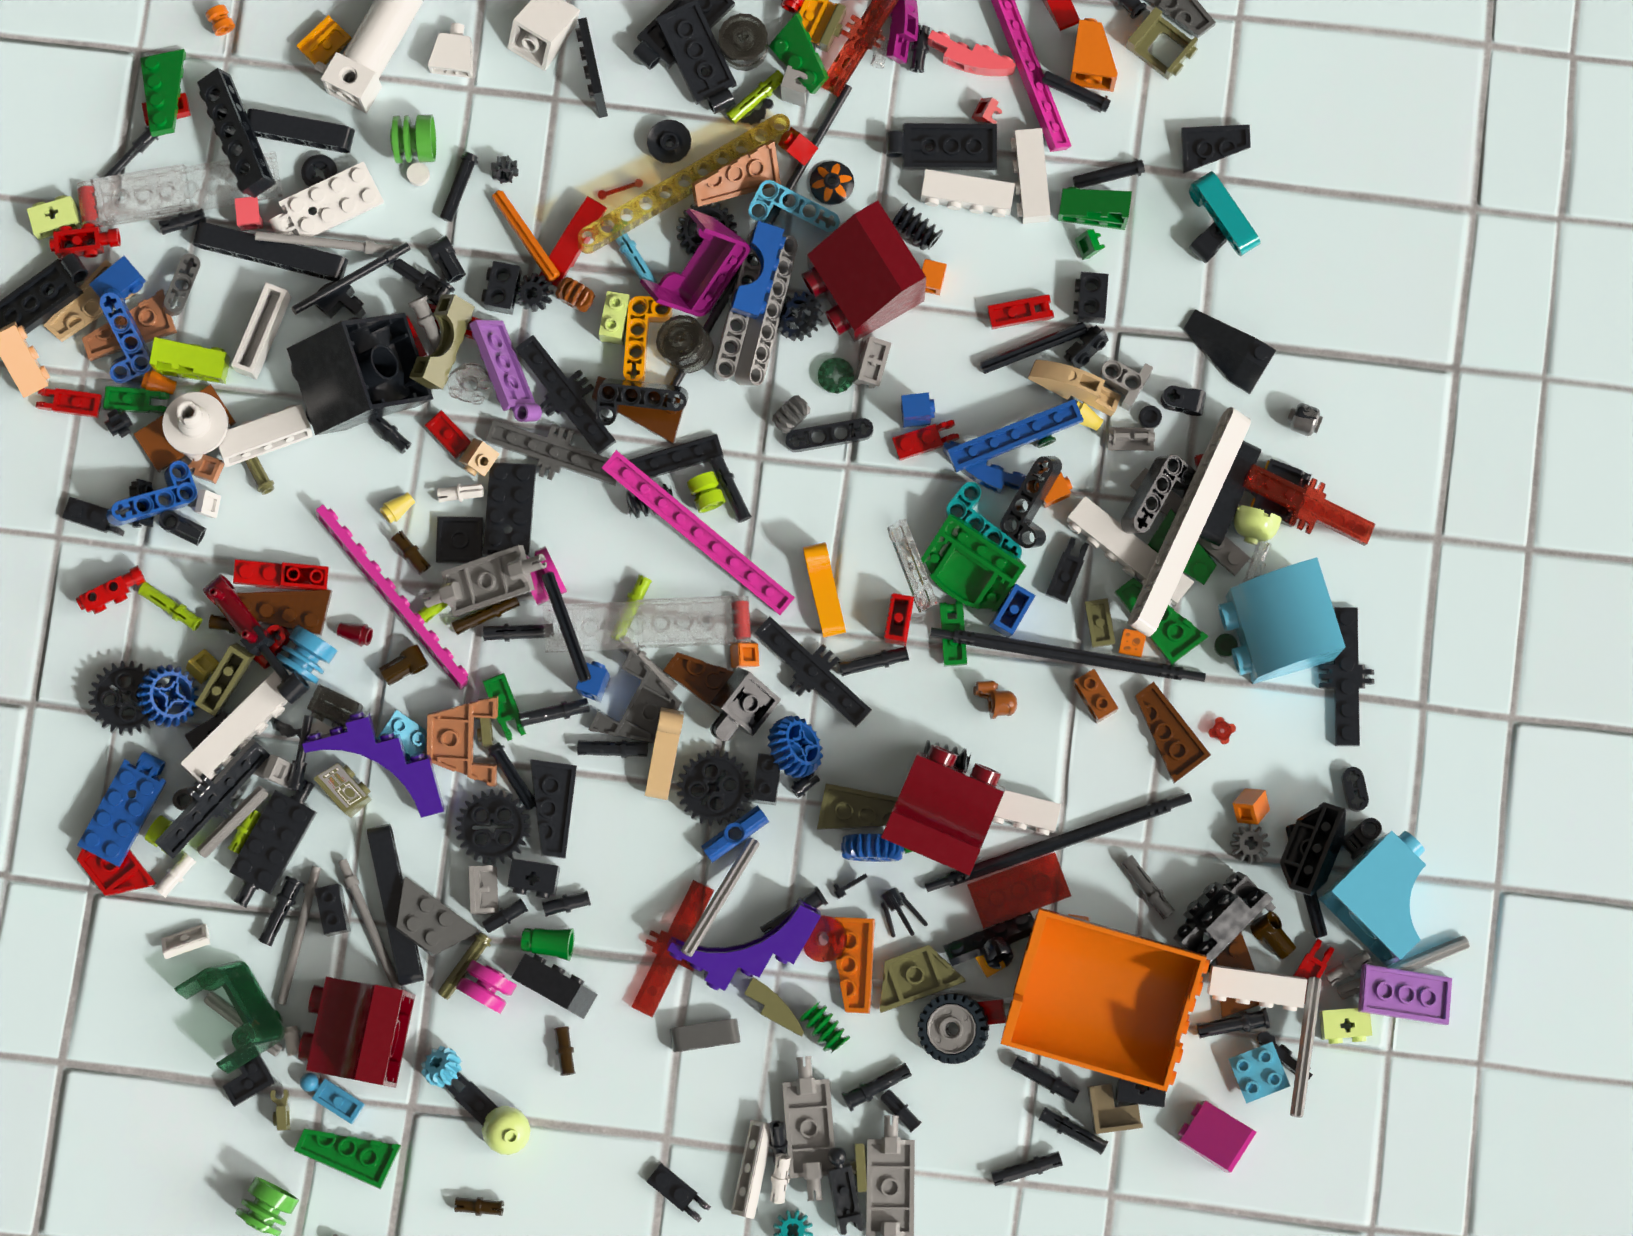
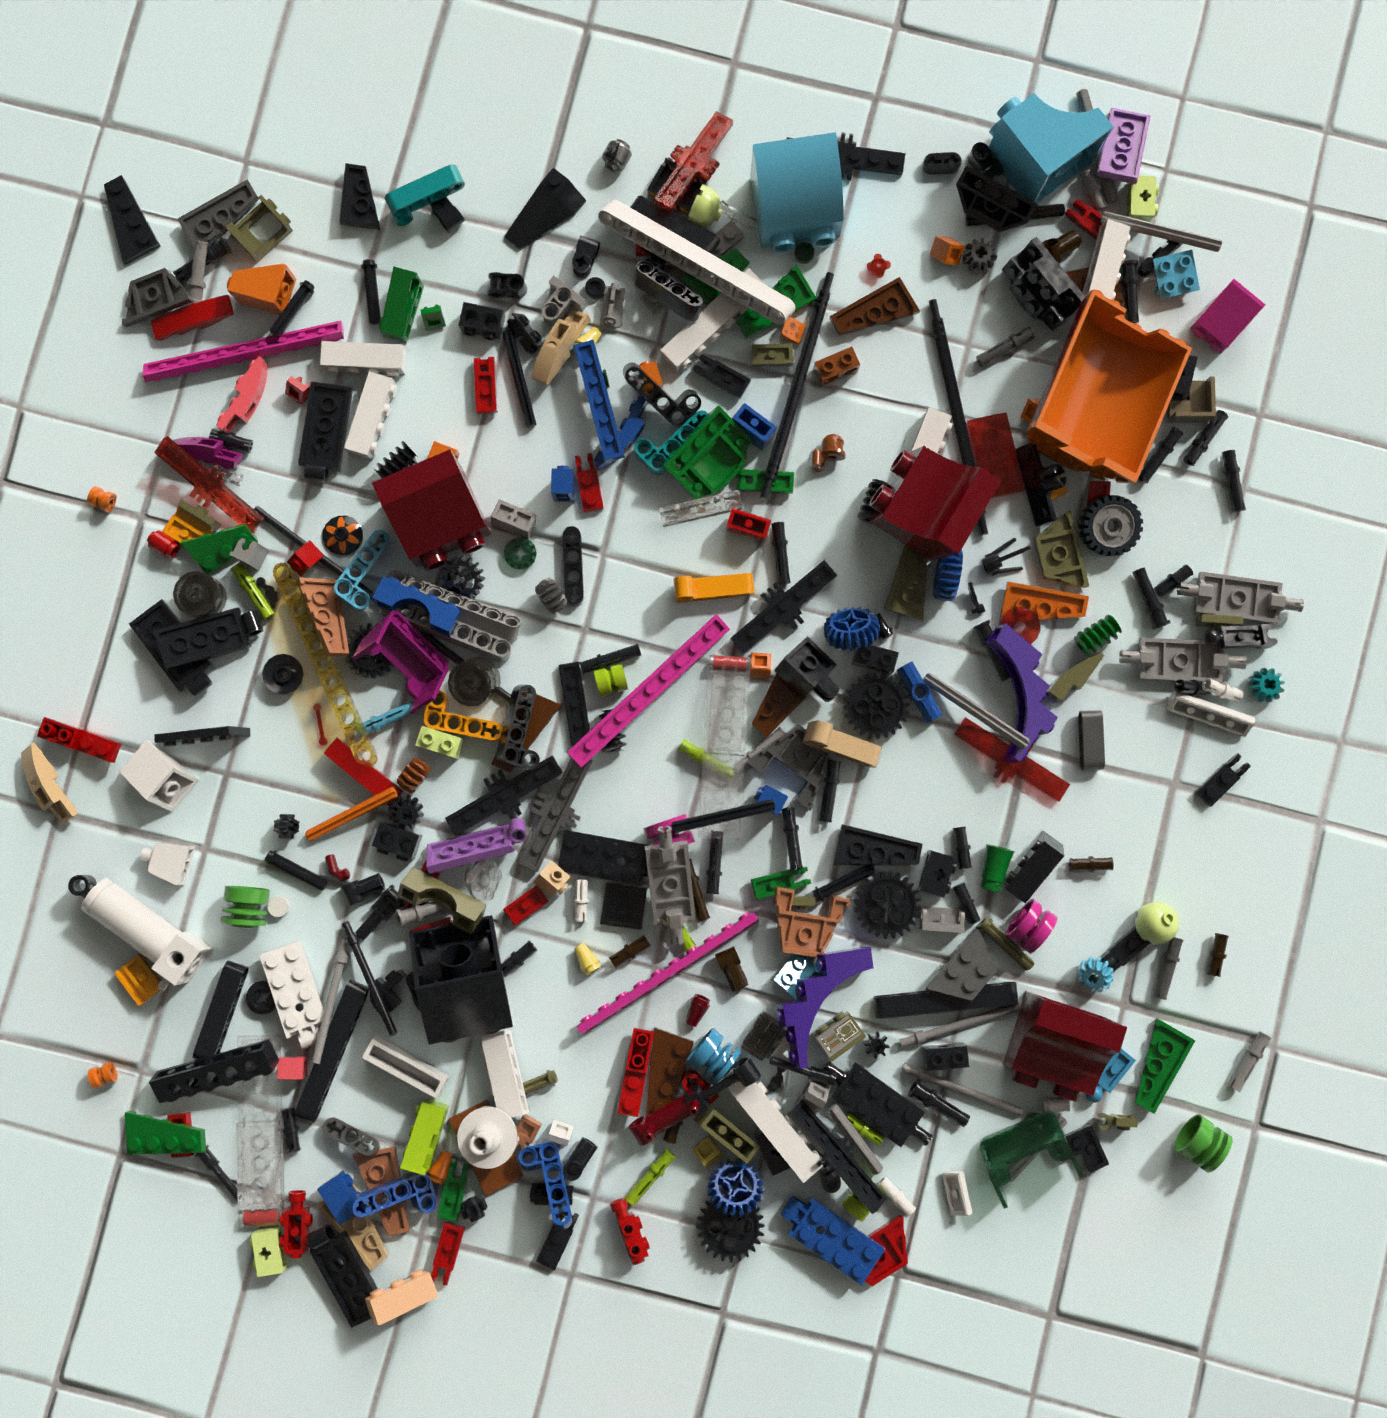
camera: 85 degrees left, 5 degrees up
none -> dark red arm [325,854,351,882]
none -> black piece [487,272,527,298]
none -> black gear [863,1031,890,1059]
none -> dark grey pin [1153,937,1184,1000]

